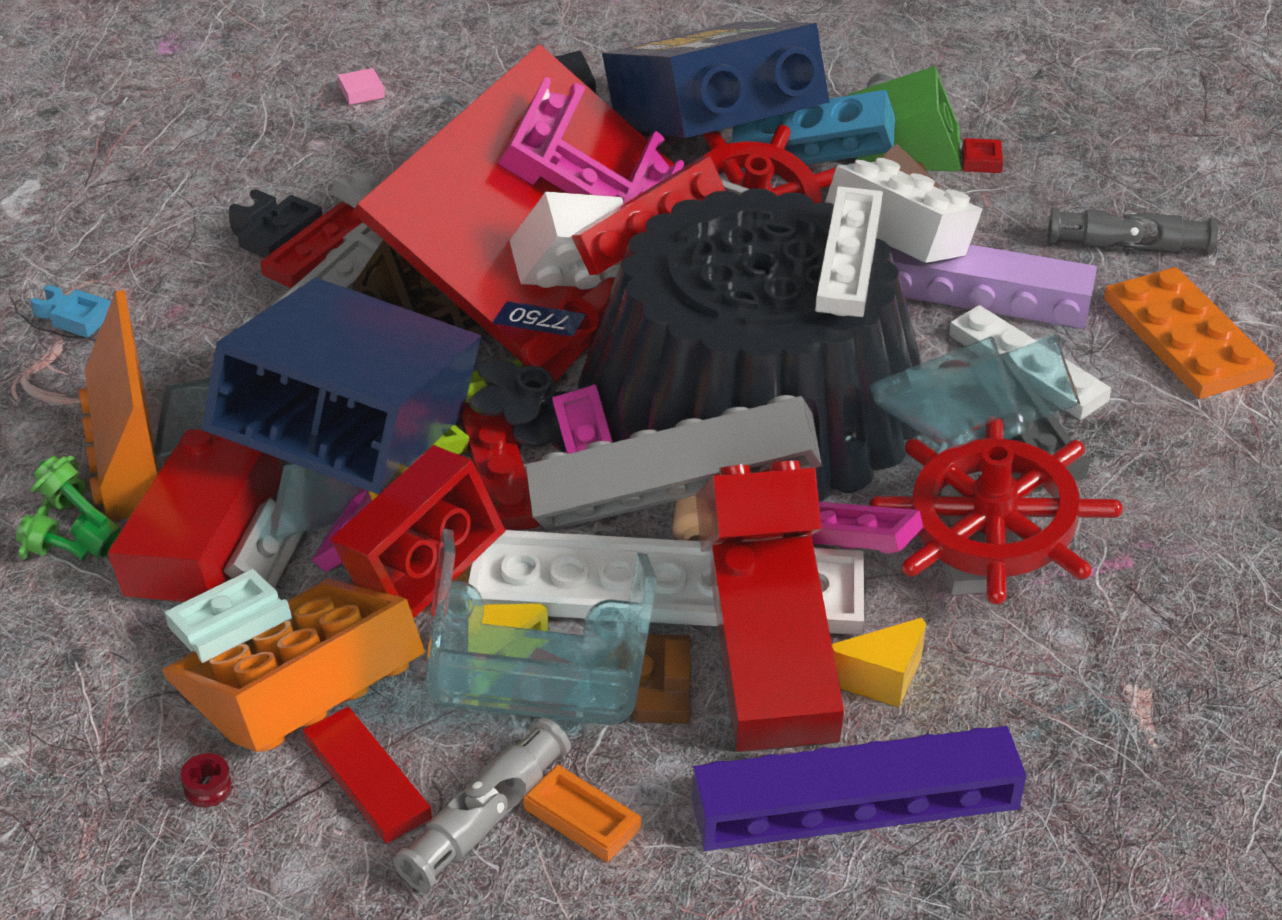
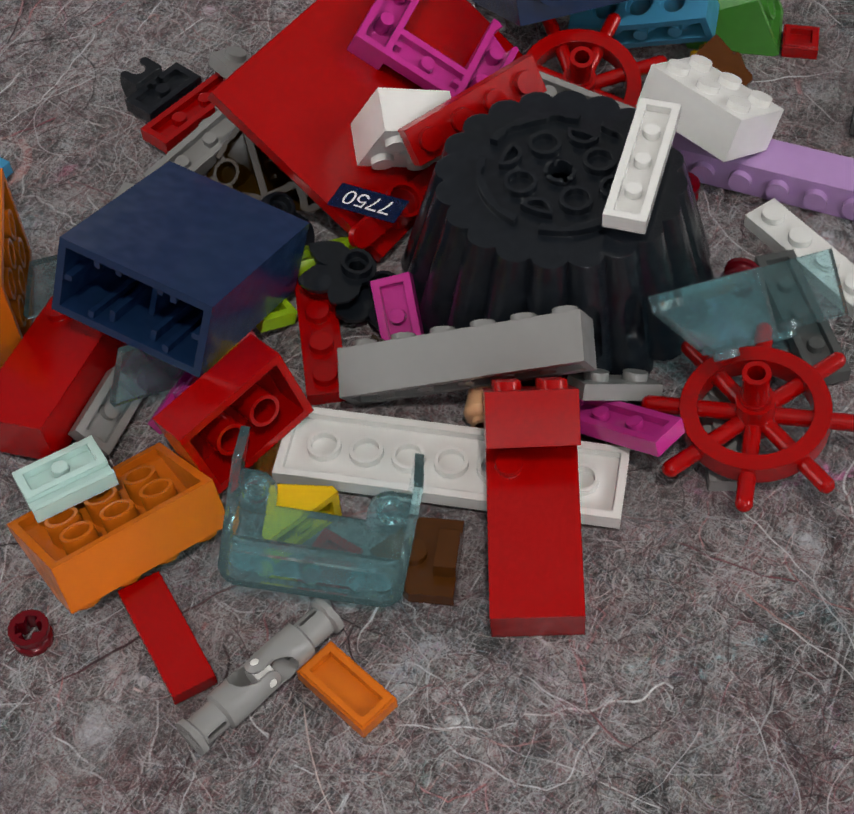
camera: 10 degrees right, 10 degrees up
dark purple brick [692,726,1027,851] -> none
yellow slope [832,617,926,708] -> none
none -> light grey plate [567,368,663,401]

